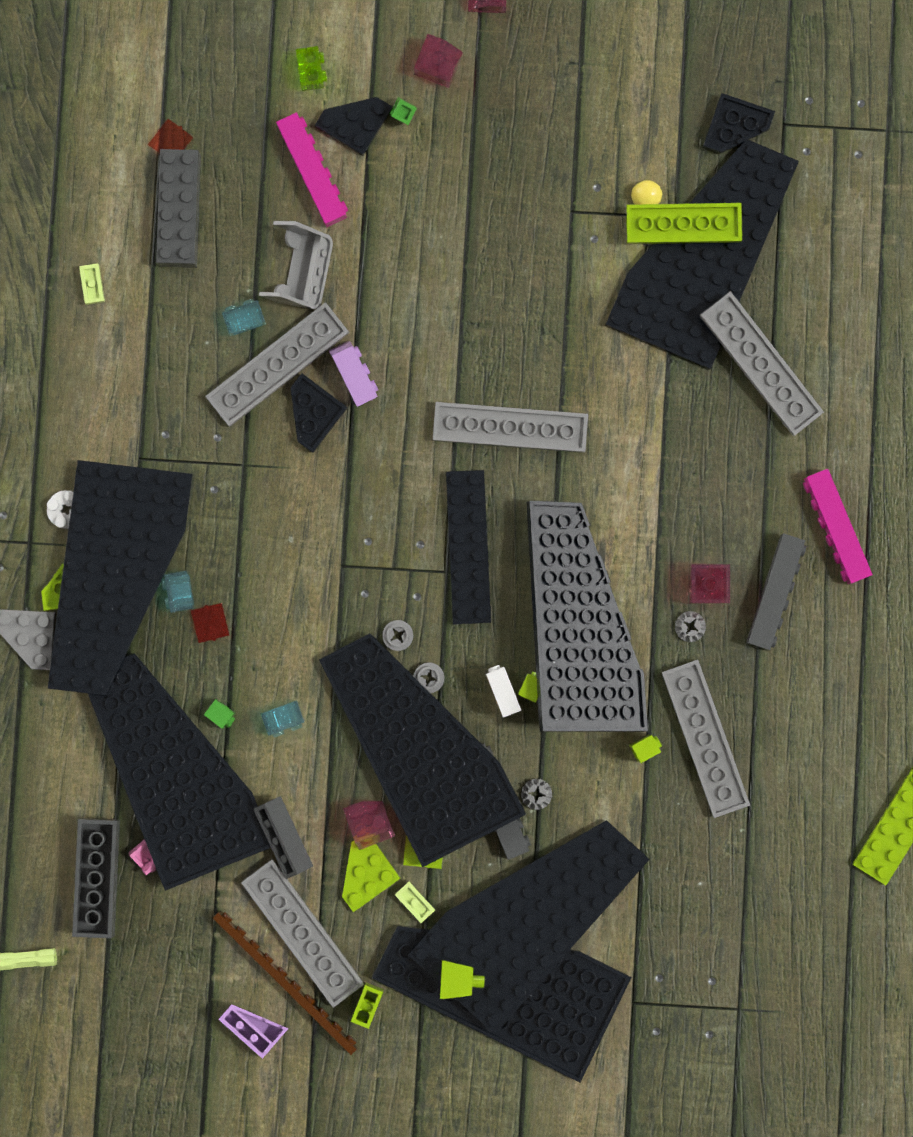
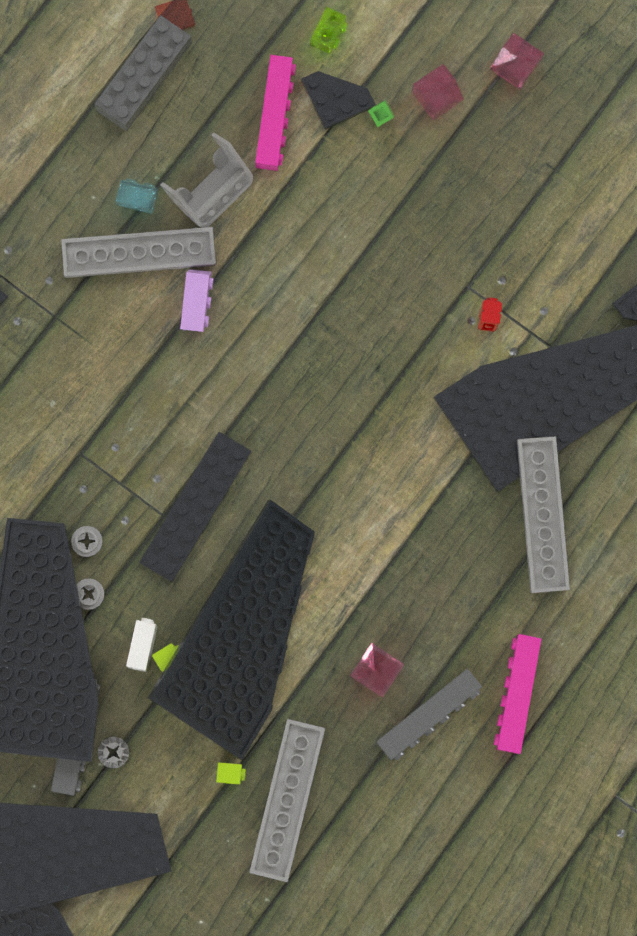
camera: 25 degrees right, 5 degrees down
yellowish green plate [79,263,105,305] -> none
black plate [290,373,348,453] -> none
light grey plate [433,402,588,453] -> none
lime plate [626,203,742,244] -> none
light yellow hair [631,180,662,205] -> none
light grey gear [675,611,706,642] -> none
none -> red brick [478,298,502,332]

